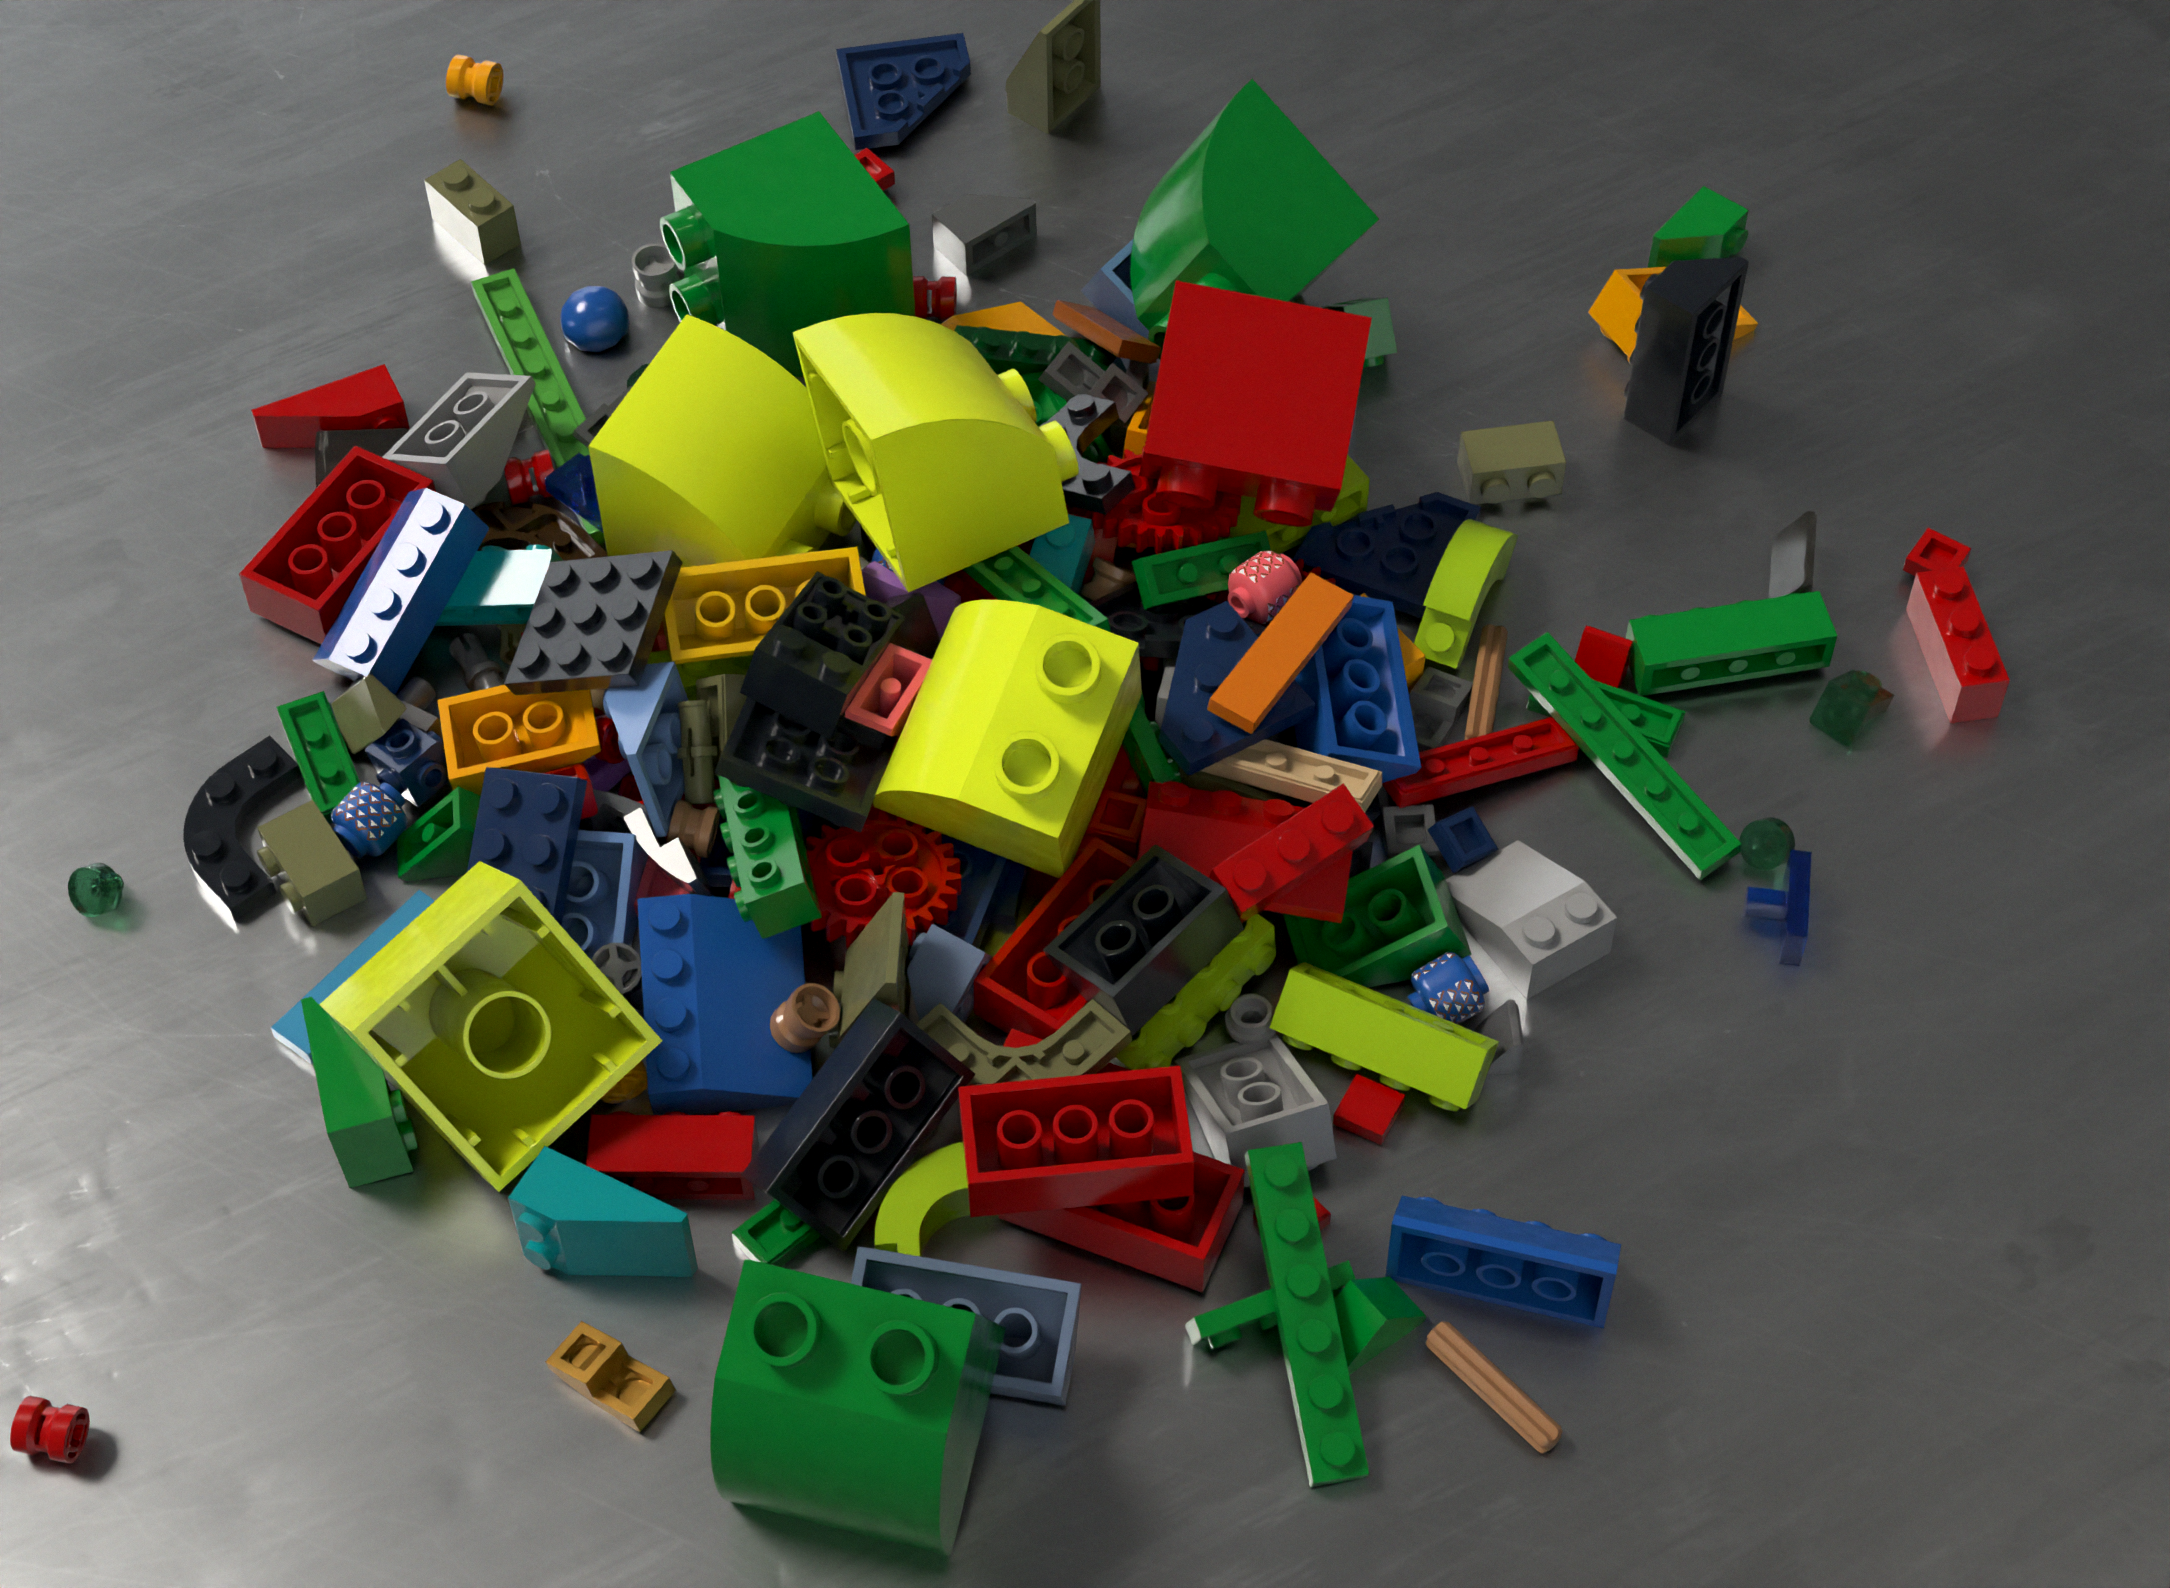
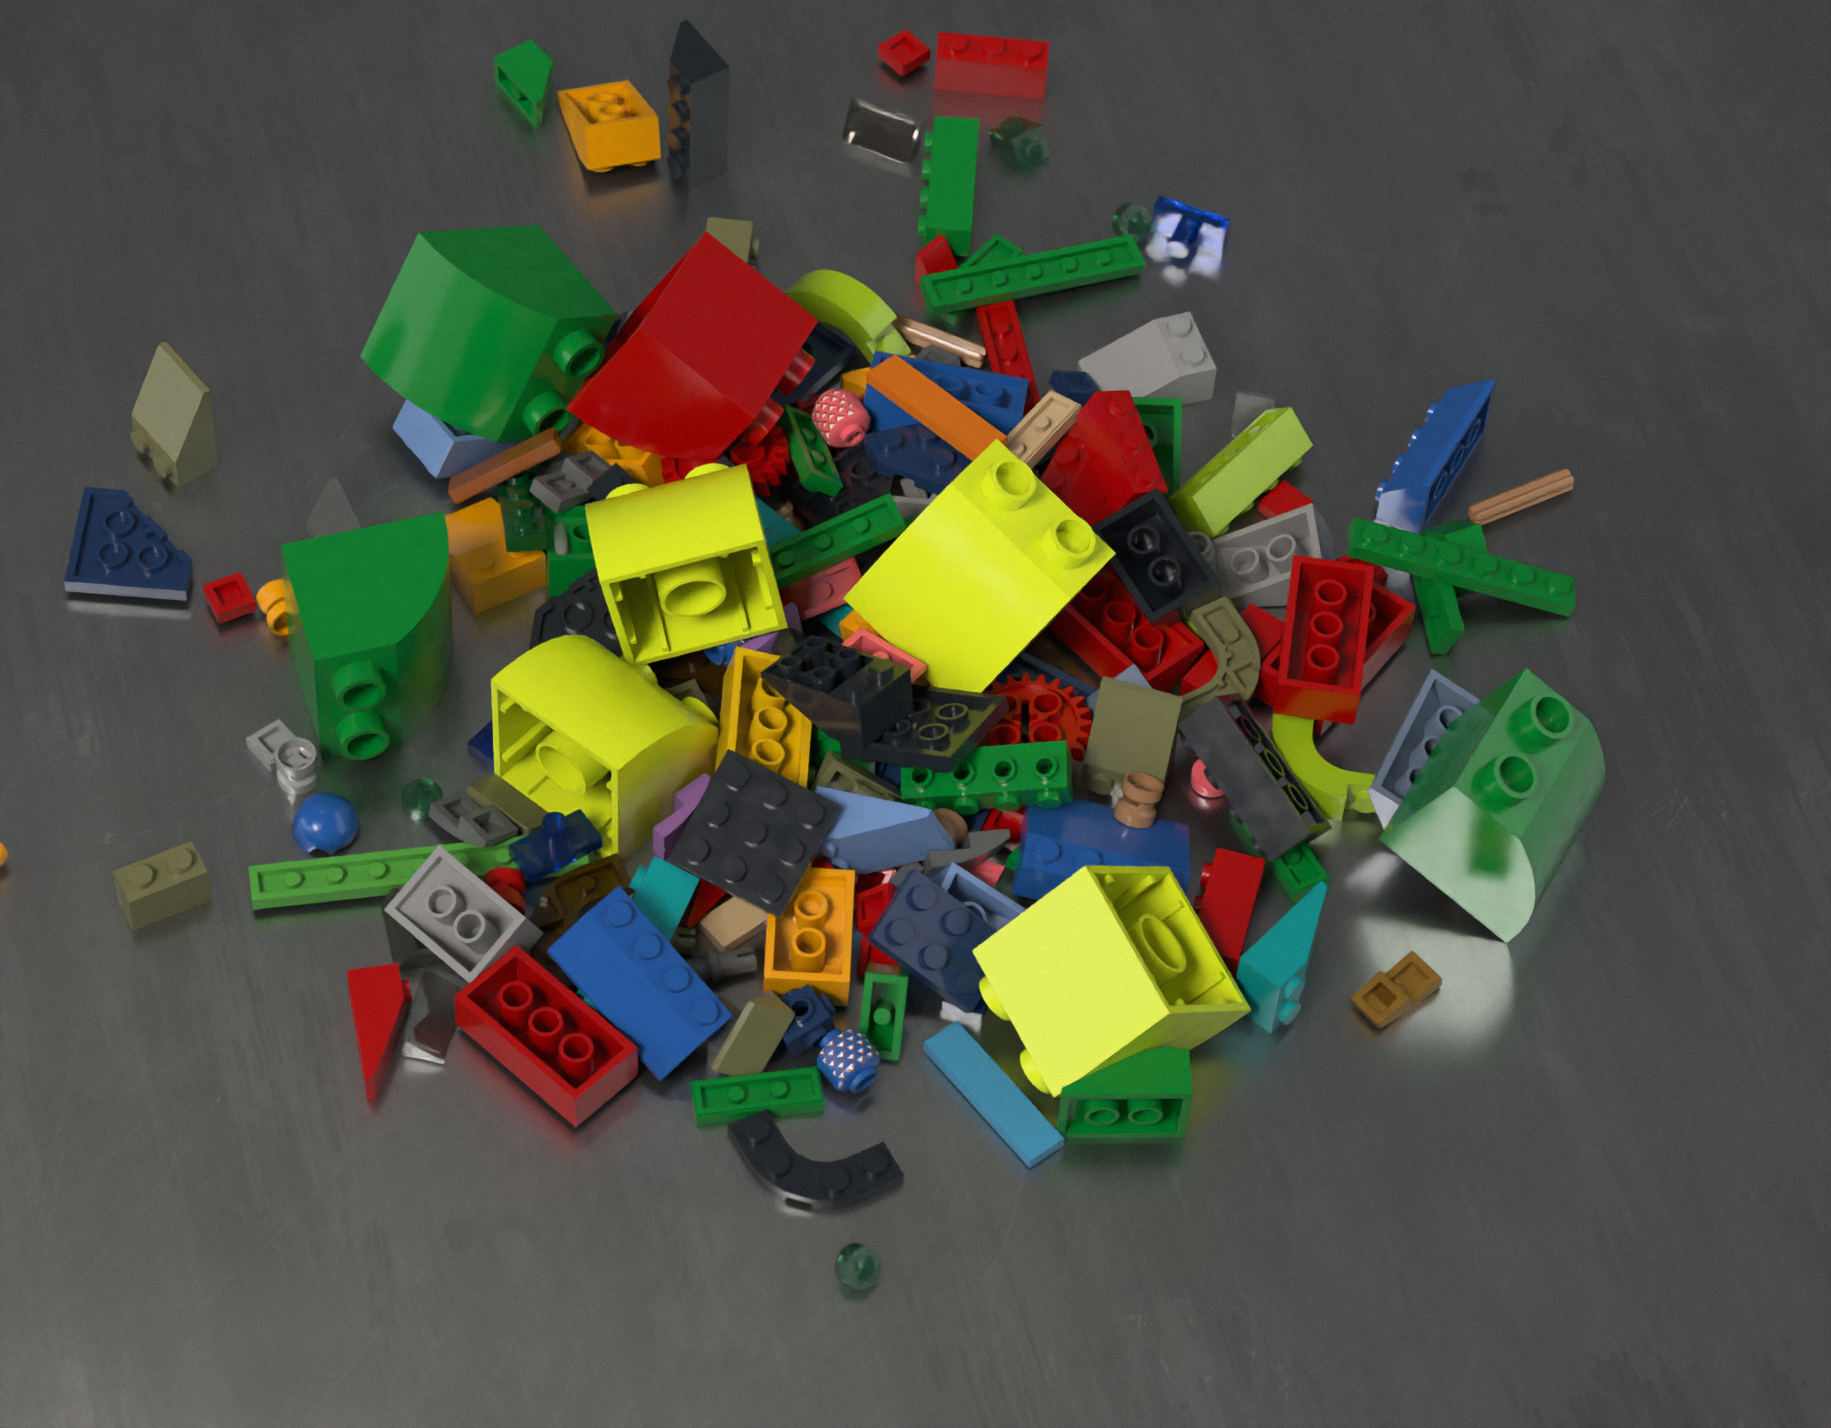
camera: 80 degrees left, 0 degrees up
red wheel [10,1395,90,1464] -> none
olive brick [257,800,368,927] -> none
blue head [1407,952,1490,1025] -> none

